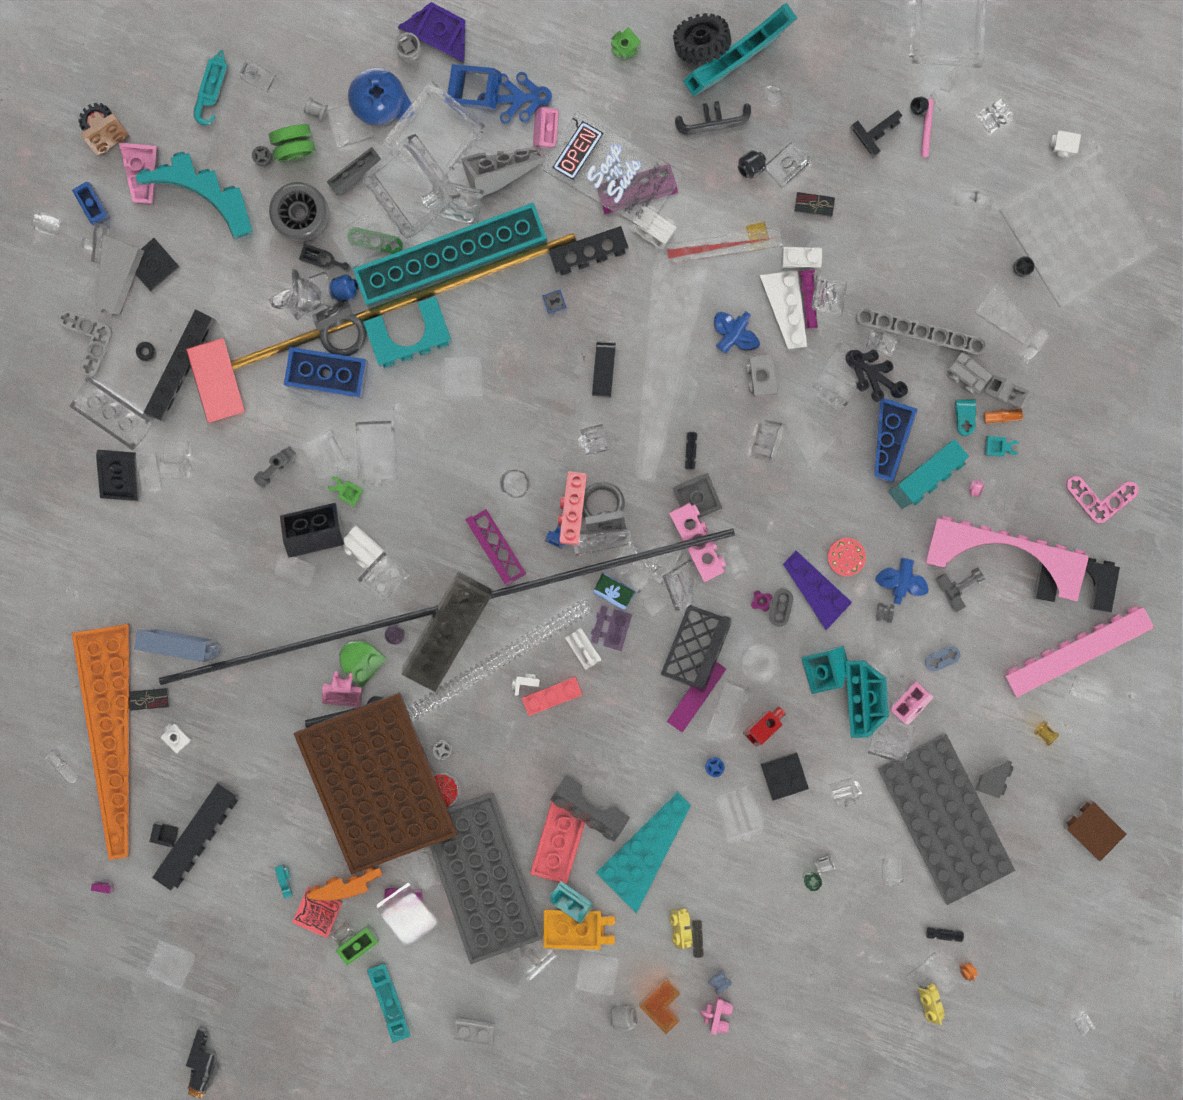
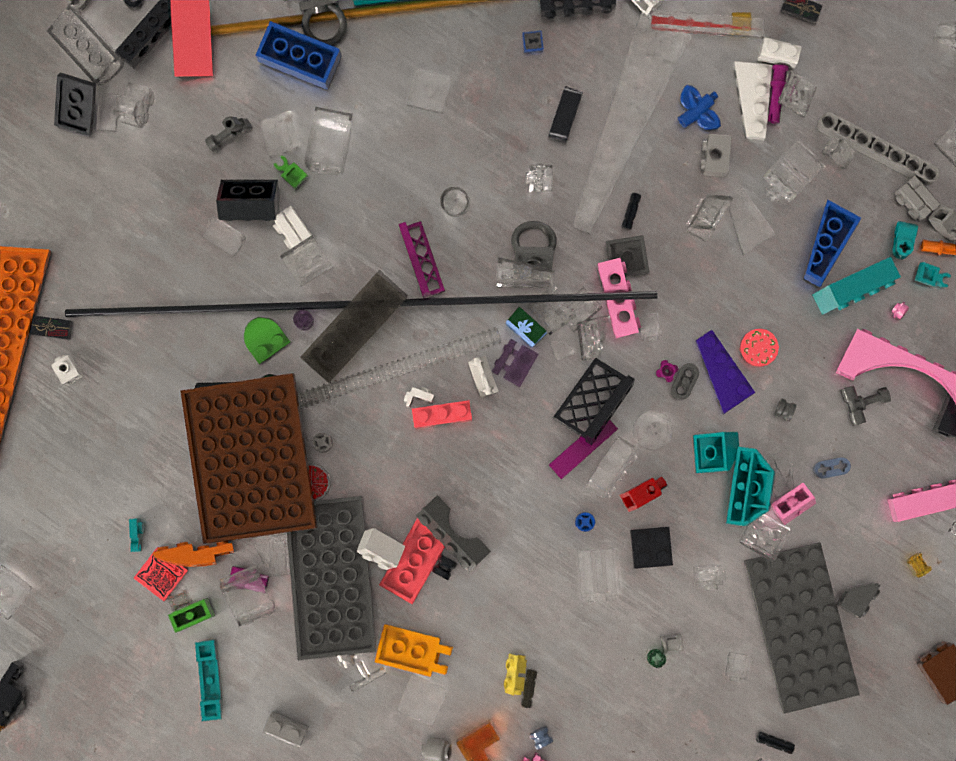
camera: 15 degrees right, 5 degrees down
sand blue window [134,628,219,662] -> none
black panel [149,822,179,847] -> none
black brick [152,781,239,891] -> none
bright pink plate [322,671,362,707] -> none
teal arch [363,296,452,368] -> none
blue plate [545,526,564,549] -> none
teal hinge [550,881,593,924] -> none
coral bracket [558,472,587,545] -> none
teal wing [596,791,691,914] -> none
black plant [845,350,908,402] -> none
blue plant [875,558,928,605] -> none
none -> white brick [356,528,405,570]
none -> black wheel [432,554,458,580]

